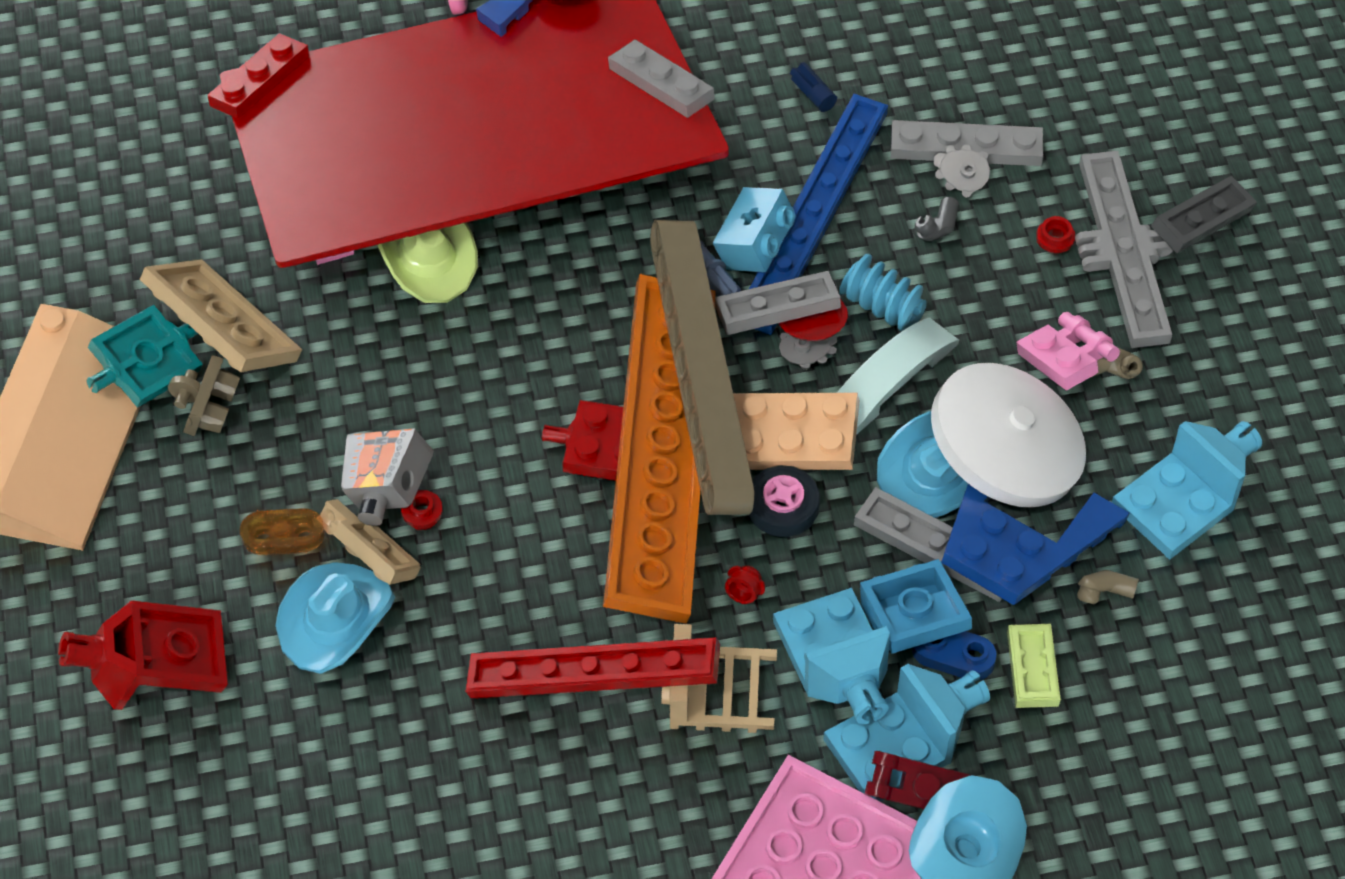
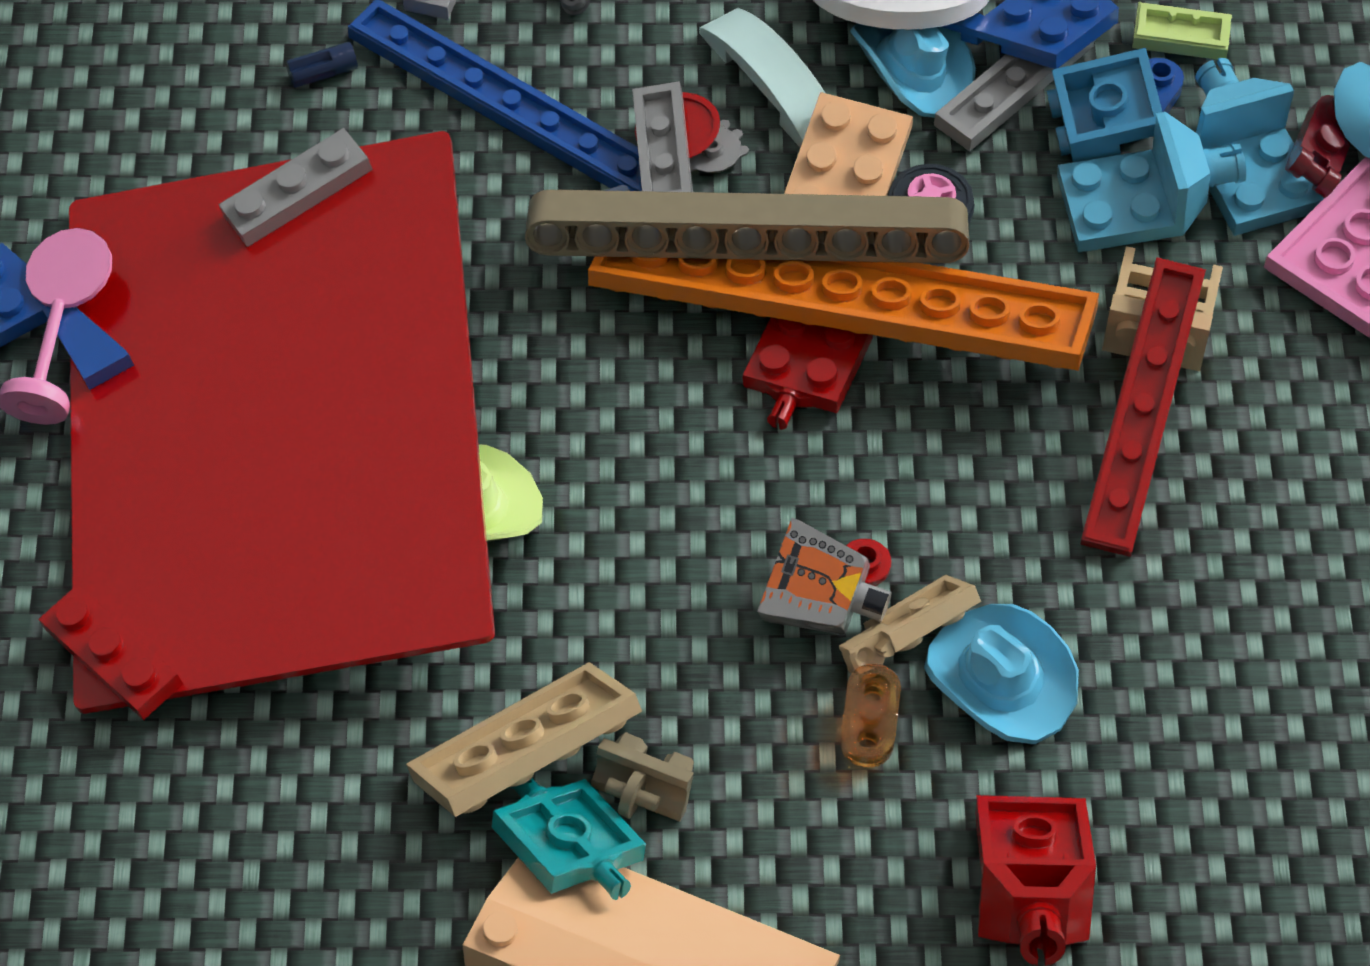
camera: 80 degrees left, 0 degrees up
medium azure brick [712,187,796,272] -> none
red plate [725,565,765,604] -> none
medium azure piece [839,254,927,332] -> none

